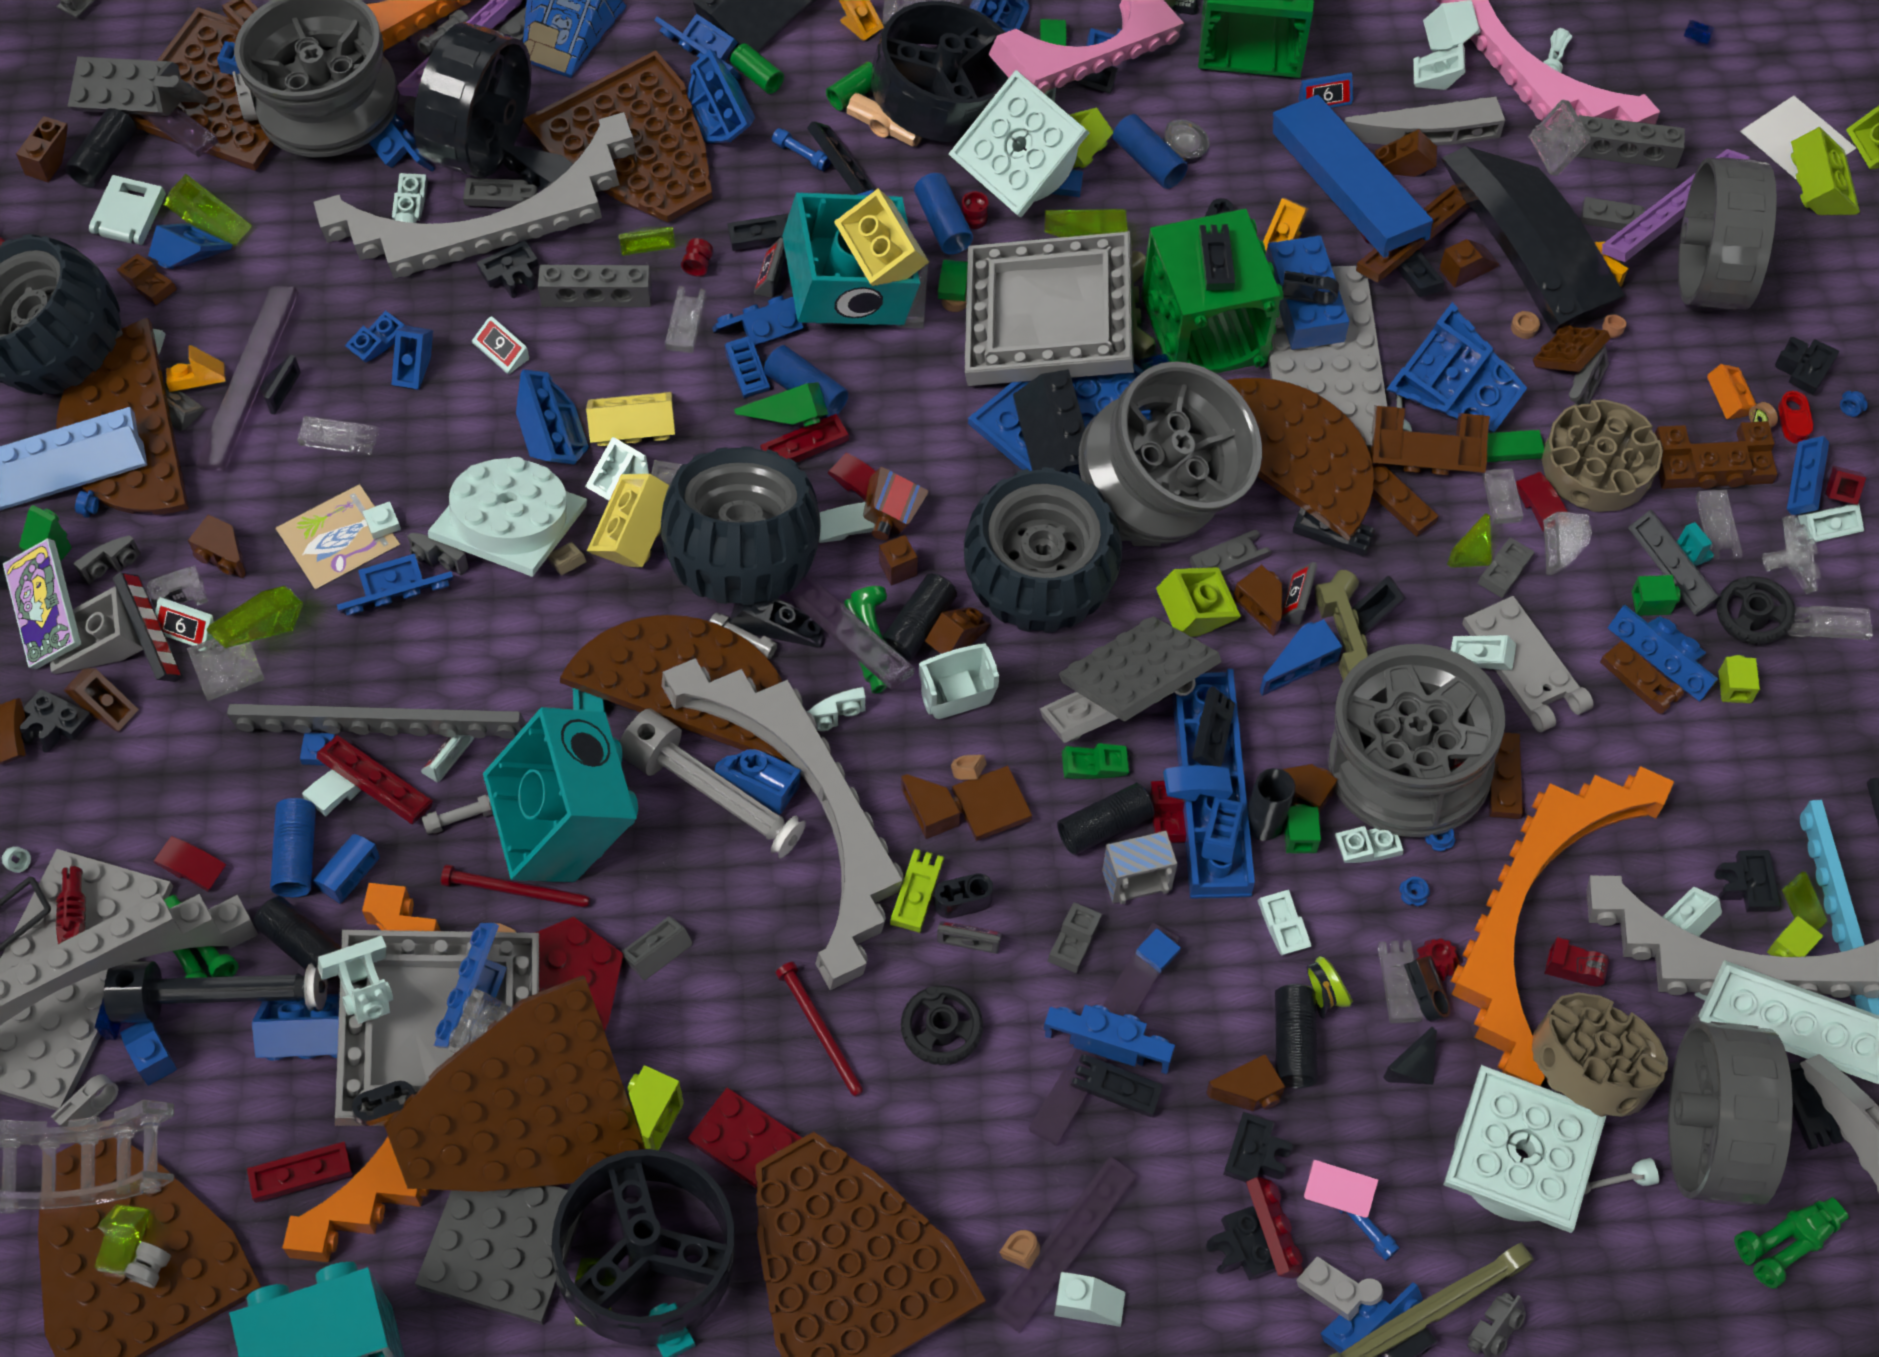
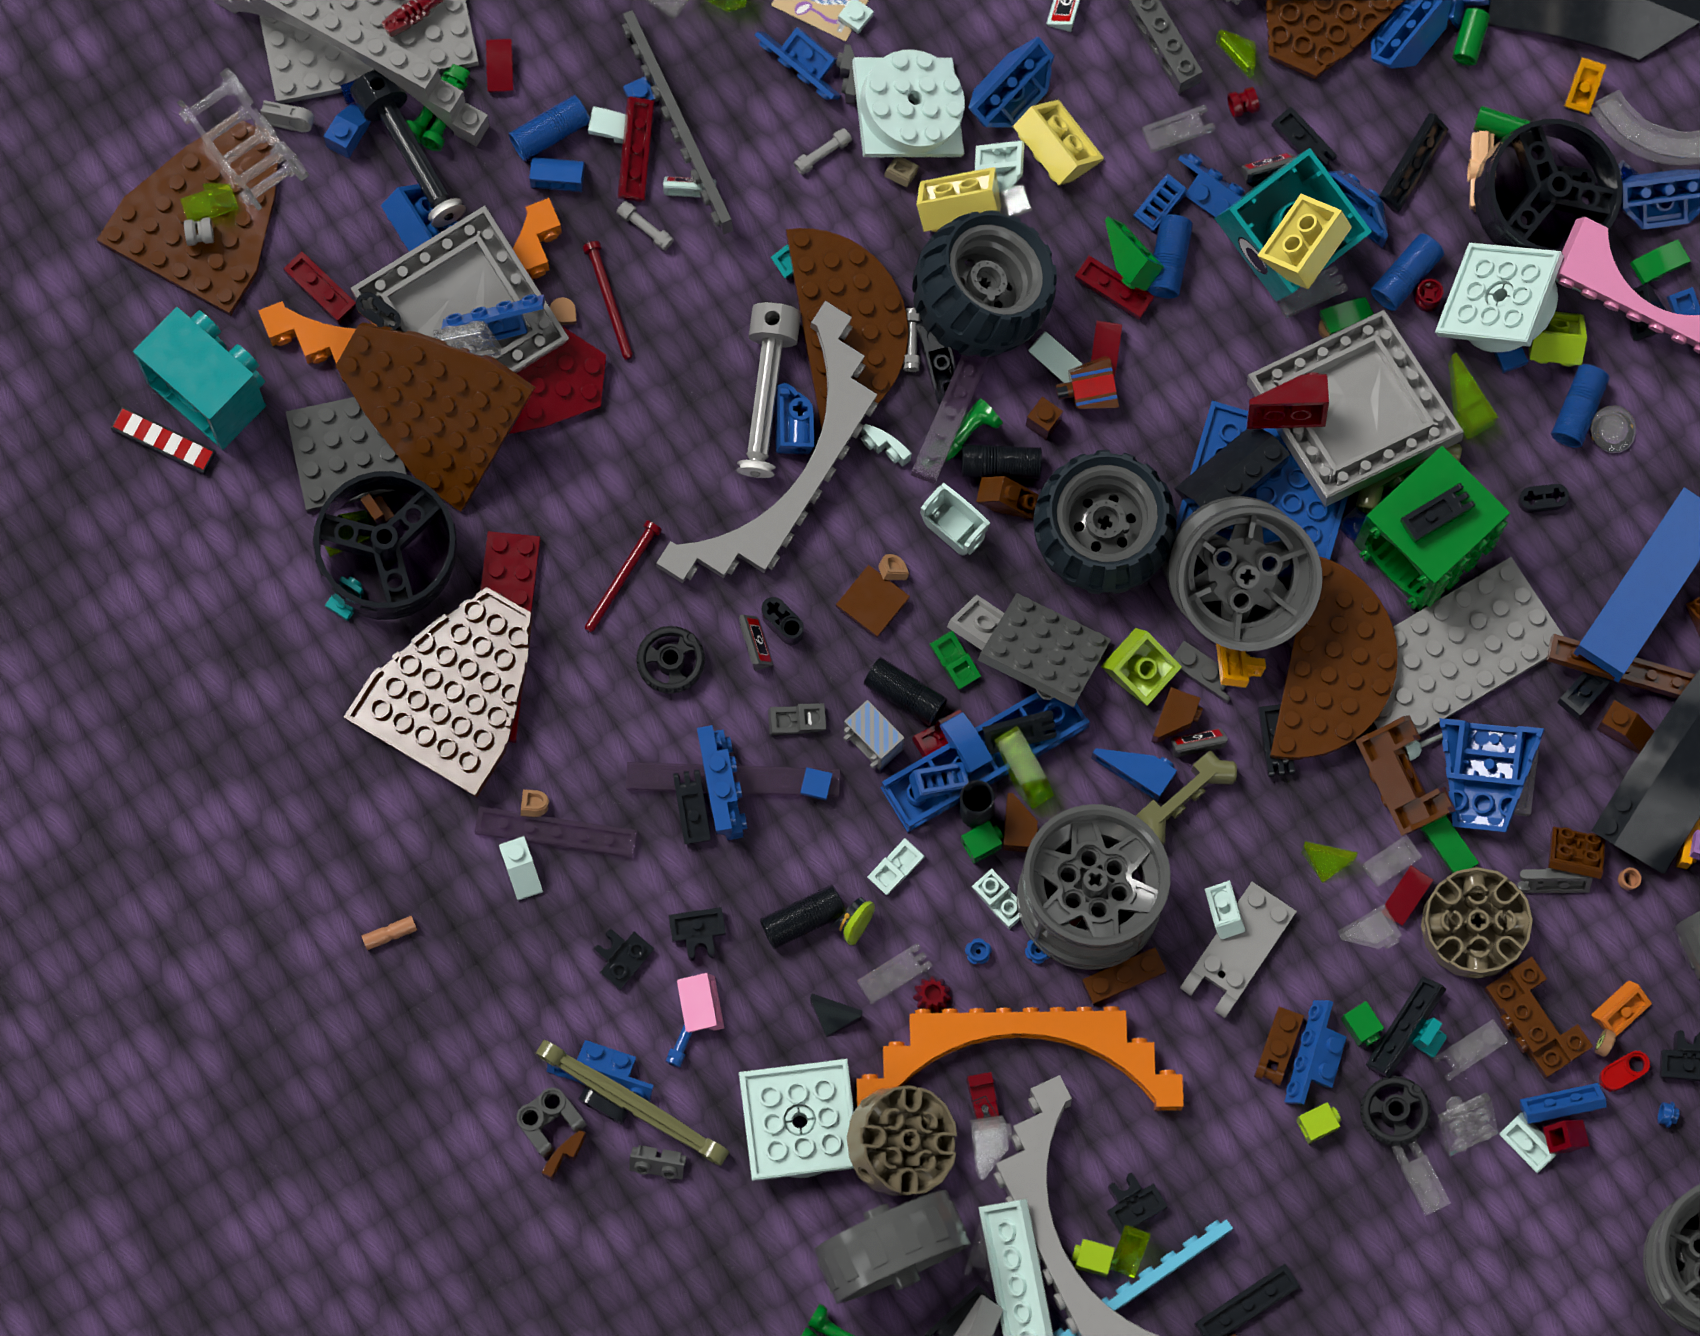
camera: 60 degrees right, 15 degrees up
black piece [253,896,342,981] -> none
light aqua tile [318,935,393,1024] -> none
teal brick [483,707,638,882] -> none
dark grey slope [621,916,692,980] -> none
lime slope [627,1065,684,1150] -> none
blue bar [772,128,831,171] -> none
lime hinge [890,849,944,933] -> none
reddish brown slope [901,774,963,839] -> none
reddish brown slope [1206,1054,1285,1112] -> none
dark red plate [1246,1177,1304,1279] -> none
light orange slope [1263,198,1308,251] -> none
blue brick [1266,235,1350,350] -> none
black piece [1282,271,1339,305] -> none
light grey hinge [1296,1256,1383,1321] -> none
black slope [1351,576,1406,635] -> none
reddish brown plate [1372,463,1439,537] -> none
black piece [1403,955,1450,1022] -> none
dark grey slope [1477,537,1535,598] -> none
medium nougat tile [1511,311,1540,339] -> none
hinge [1584,1158,1659,1194] -> none
light aqua slope [1663,887,1722,937] -> none
none -> reddish brown slope [360,494,394,525]
none -> light grey bar [793,128,852,175]
none -> clear slope [970,1116,1012,1179]
none -> clear neon green slope [995,726,1054,810]
none -> light orange hinge [1216,643,1266,688]
none -> dark red slope [1246,372,1329,429]

